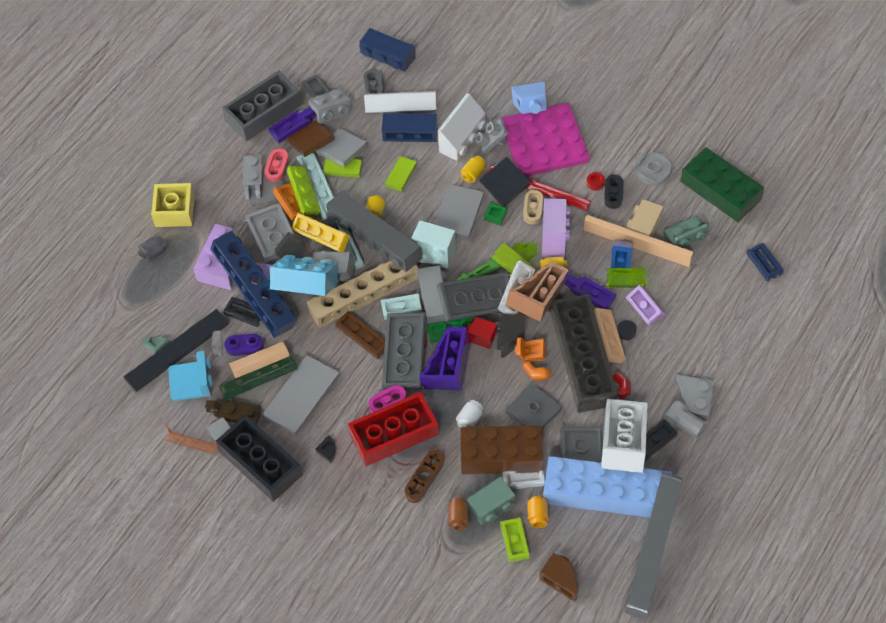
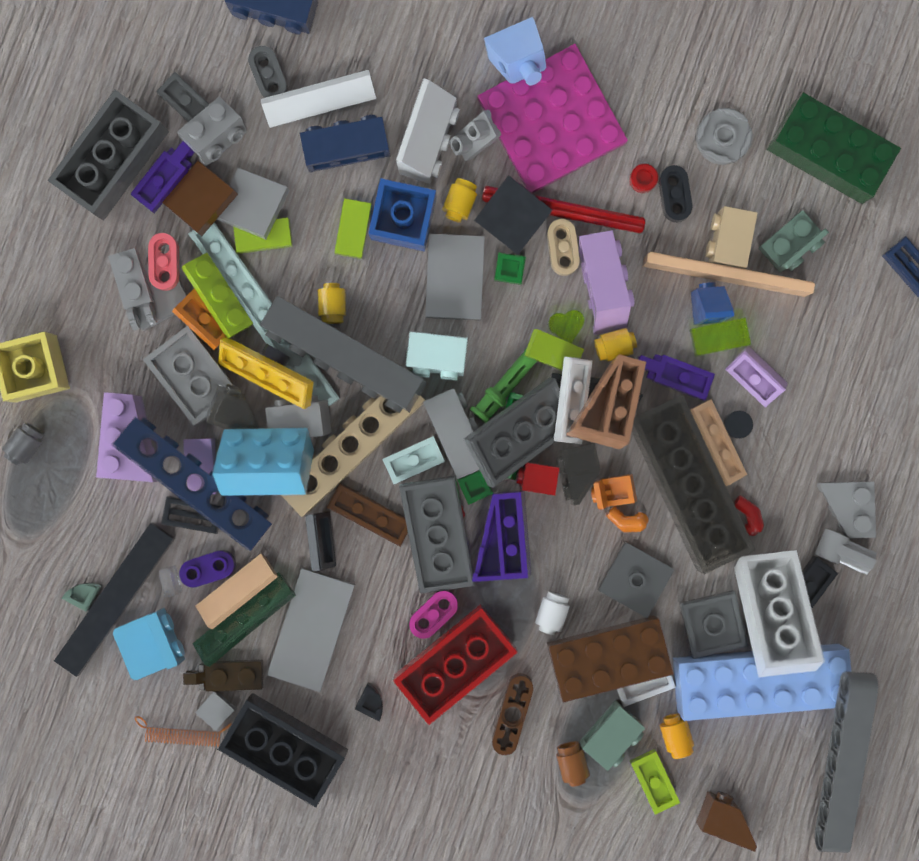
camera: 20 degrees left, 30 degrees up
none -> black tile [305,511,336,571]
none -> blue brick [368,178,437,252]

